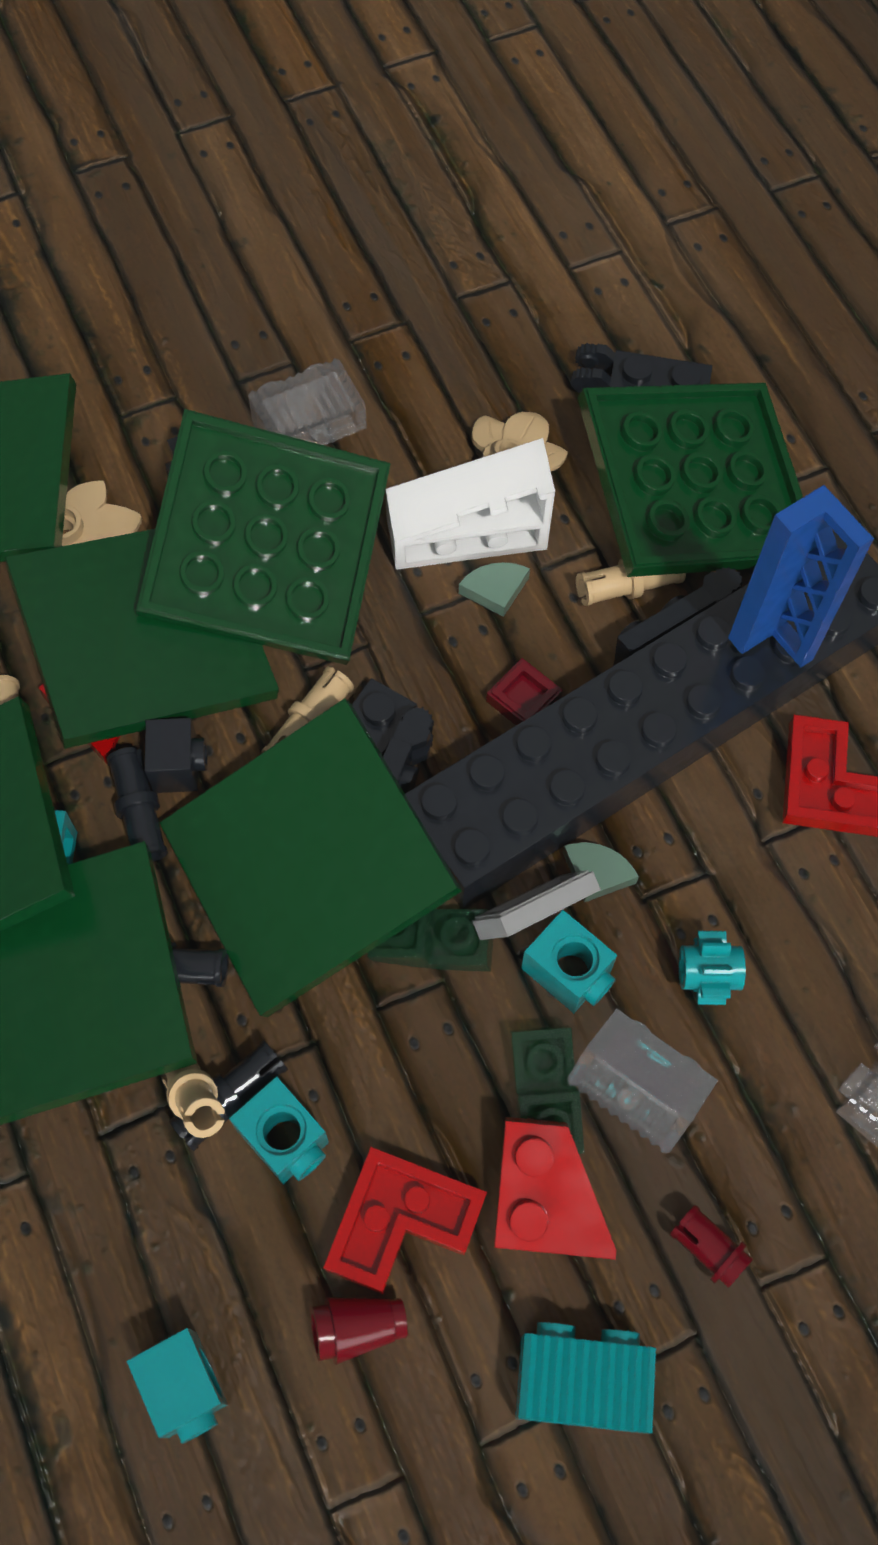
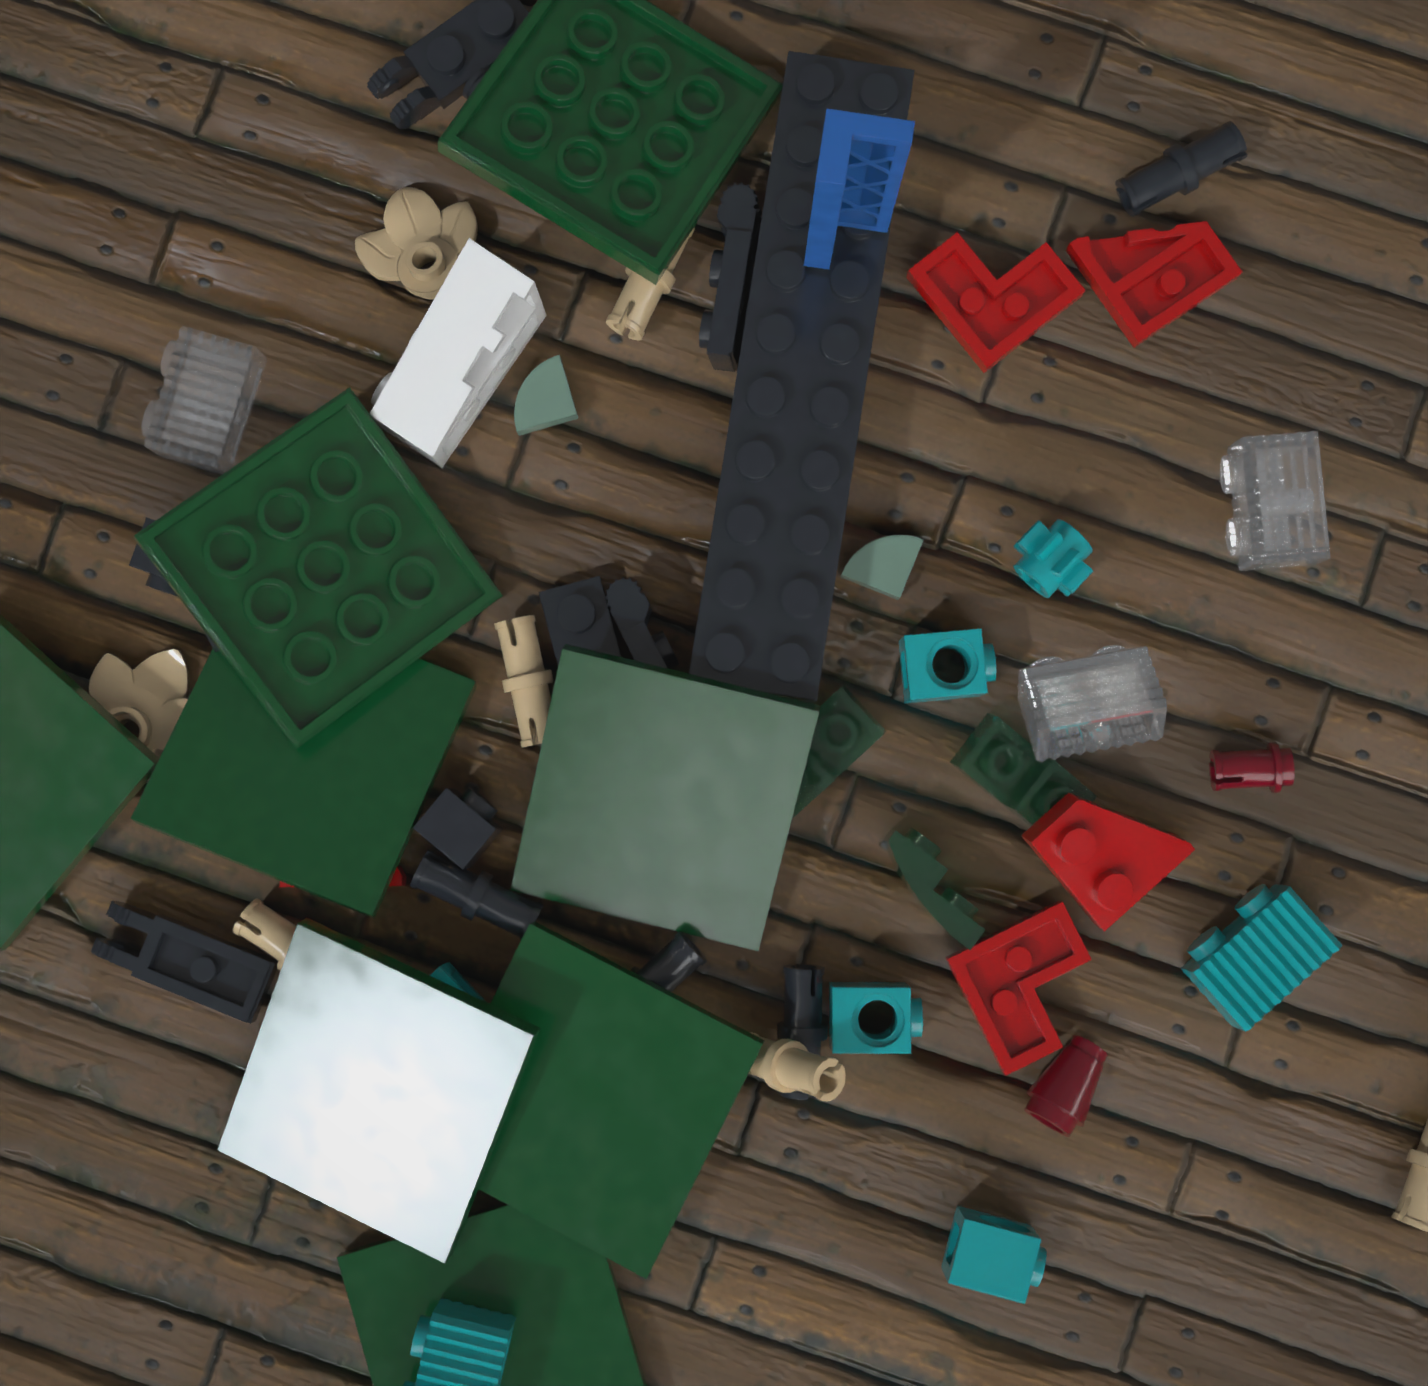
camera: 40 degrees left, 20 degrees up
light grey tile [472,870,601,940] -> none
dark red tile [486,658,563,726] -> none
none -> clear green slope [883,828,986,950]

